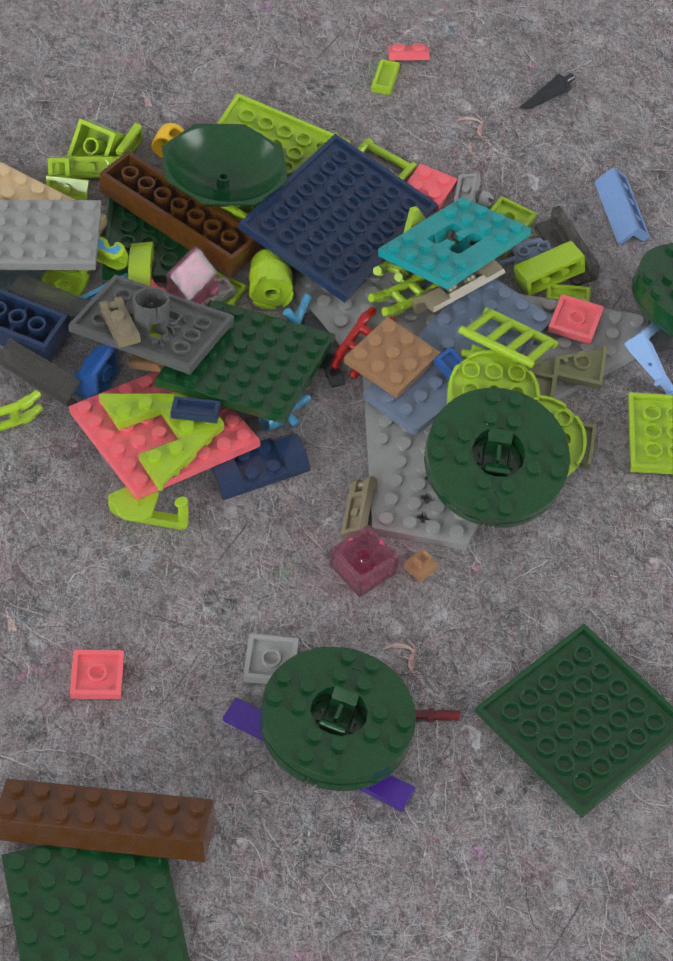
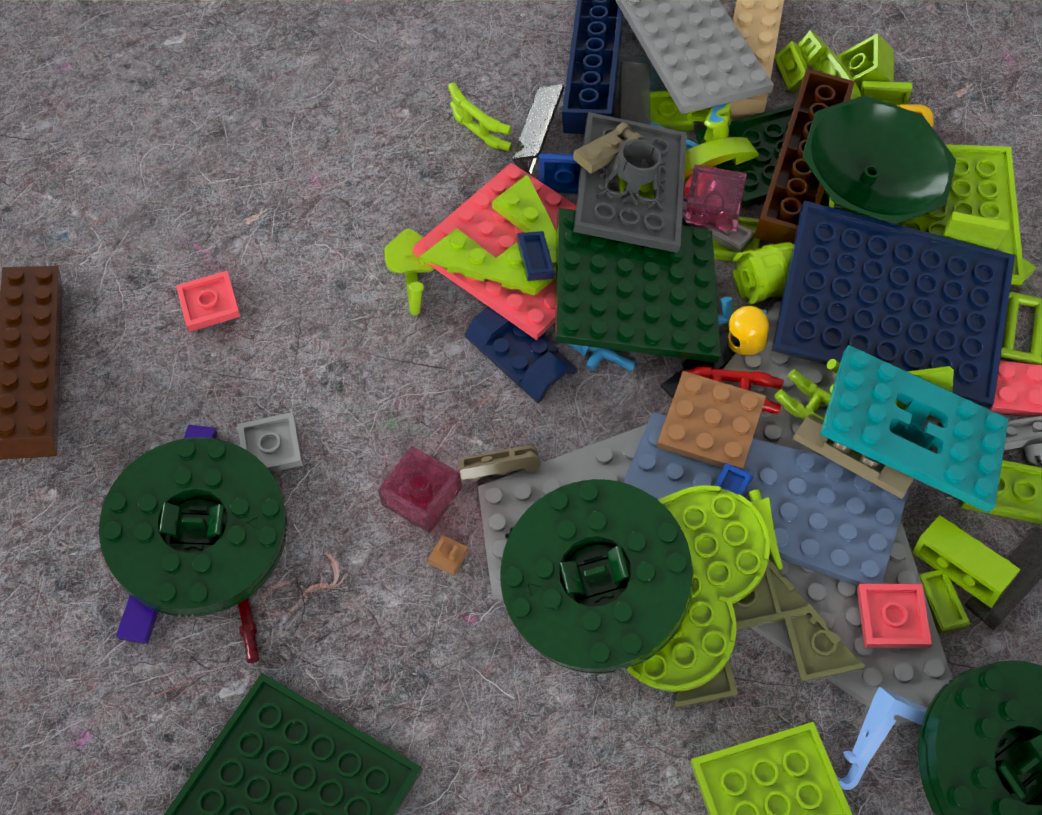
camera: 75 degrees right, 5 degrees up
lime bar [458,307,558,368] -> none
sand blue piece [497,238,552,265] -> none
none -> yellow helmet [728,306,769,356]
none -> lime tile [941,211,1009,250]

